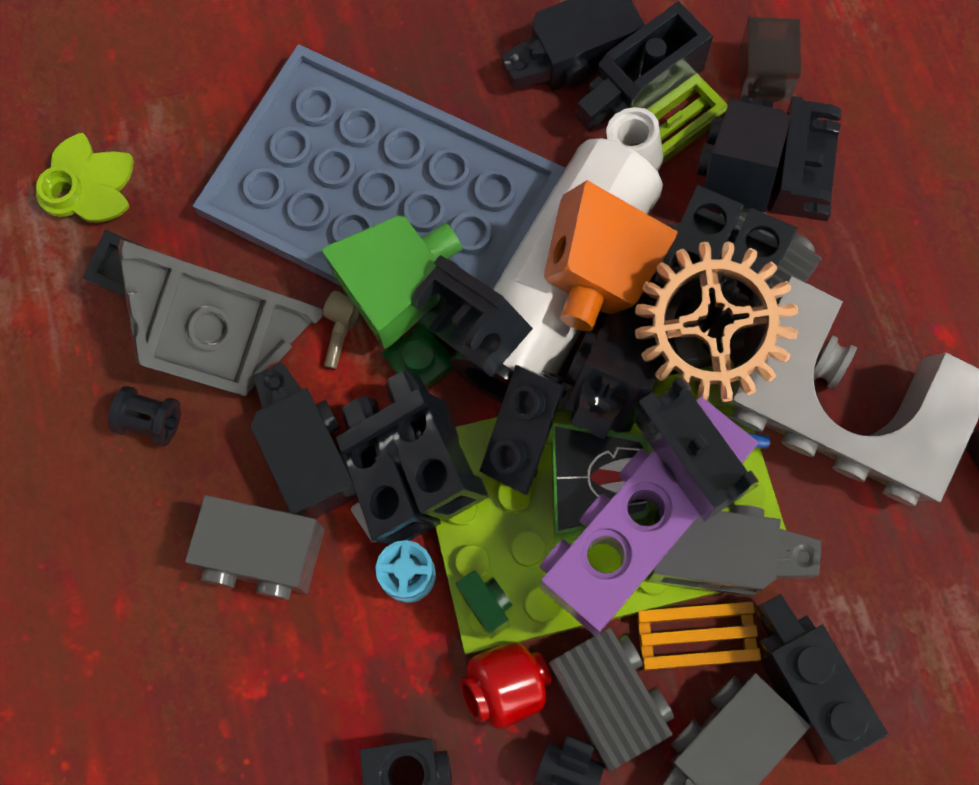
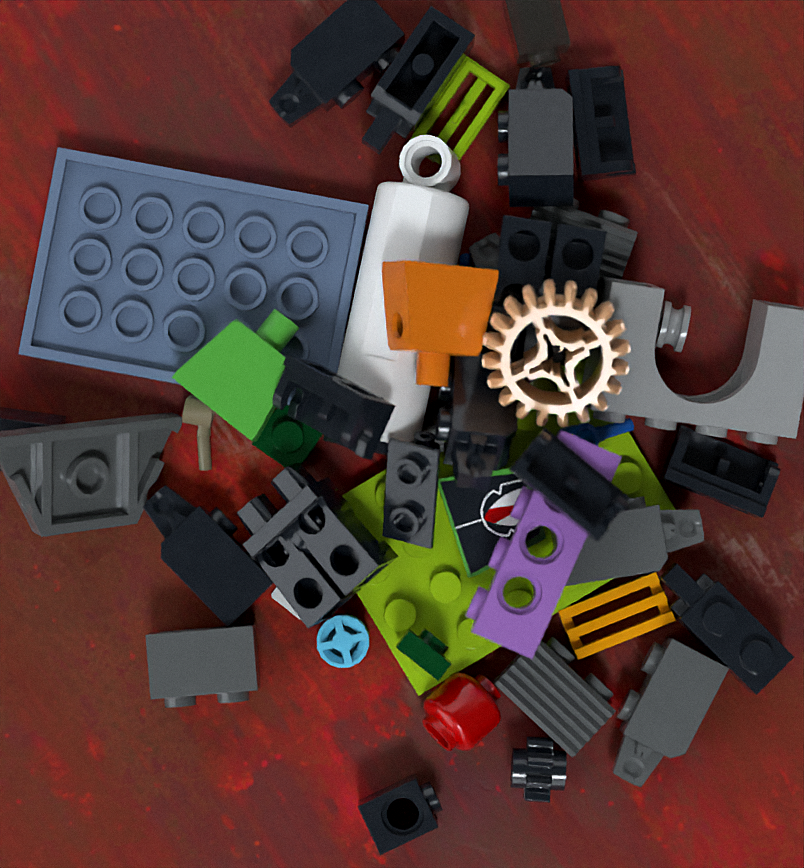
camera: 25 degrees left, 15 degrees up
black bush [108,386,181,447] -> none
none -> black hinge [658,425,781,518]

